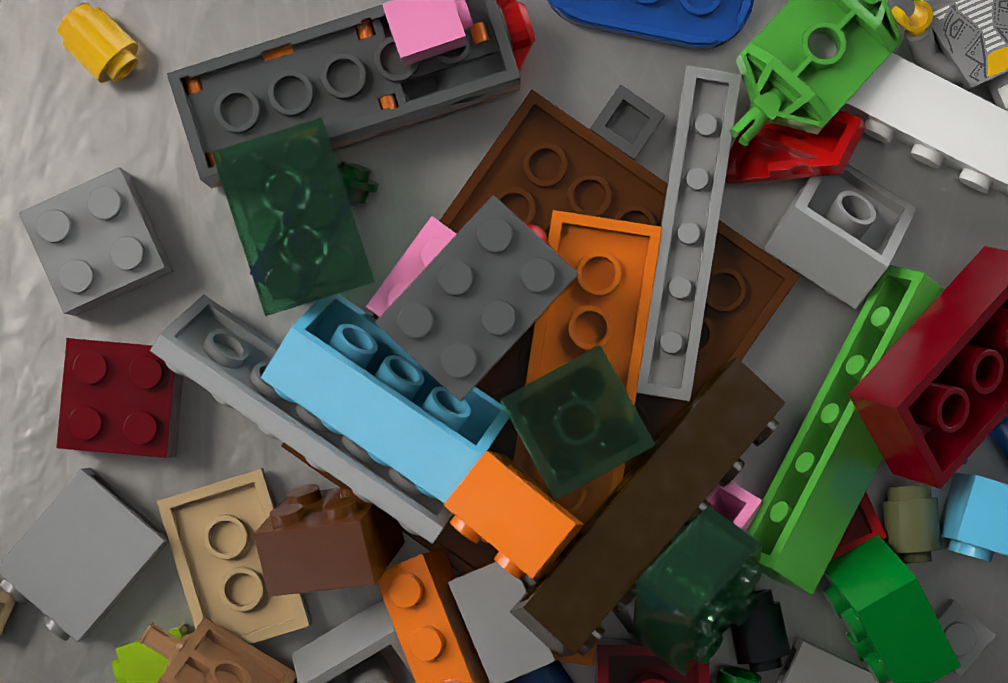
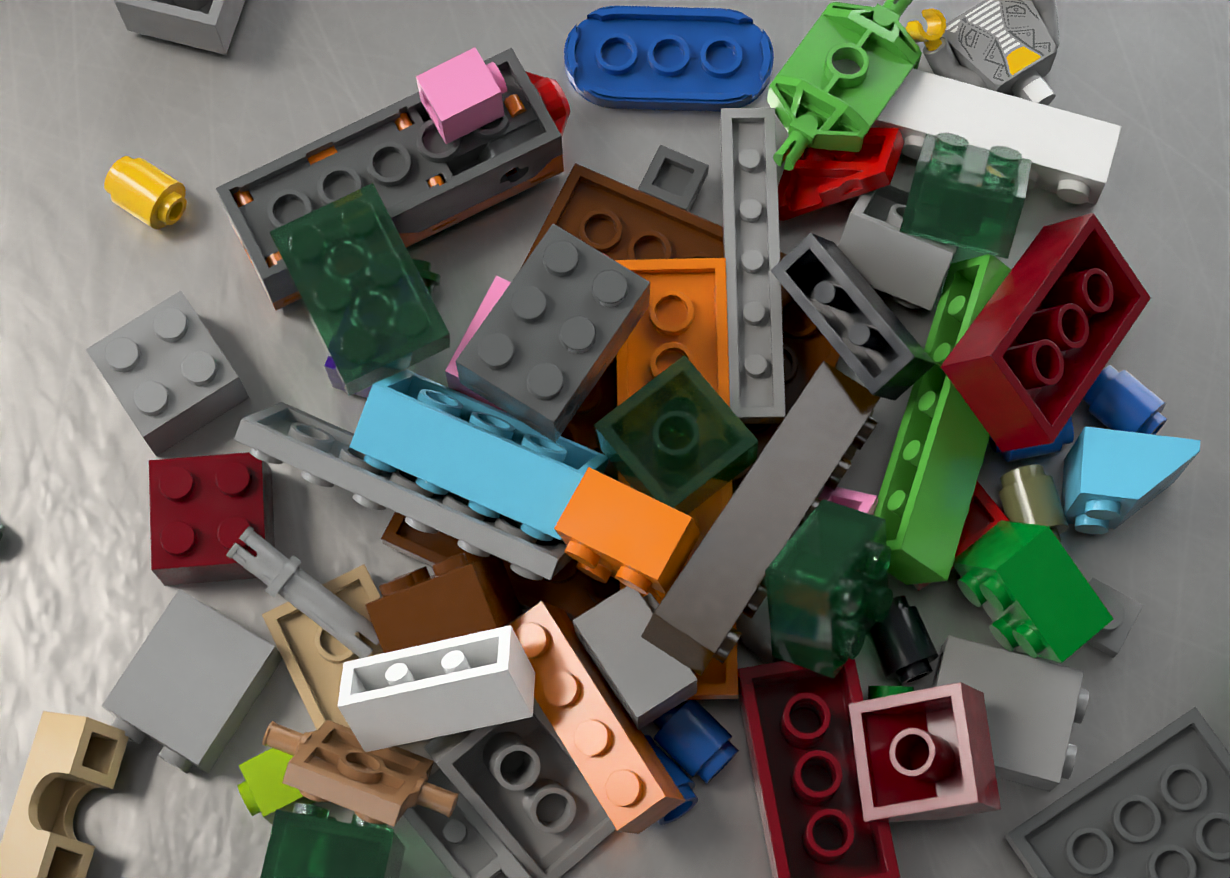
camera: 10 degrees left, 15 degrees down
none -> light grey pin [226,526,379,659]
none -> white brick [338,625,535,752]
none -> black brick [770,233,936,401]
none -> clear green brick [899,133,1032,259]

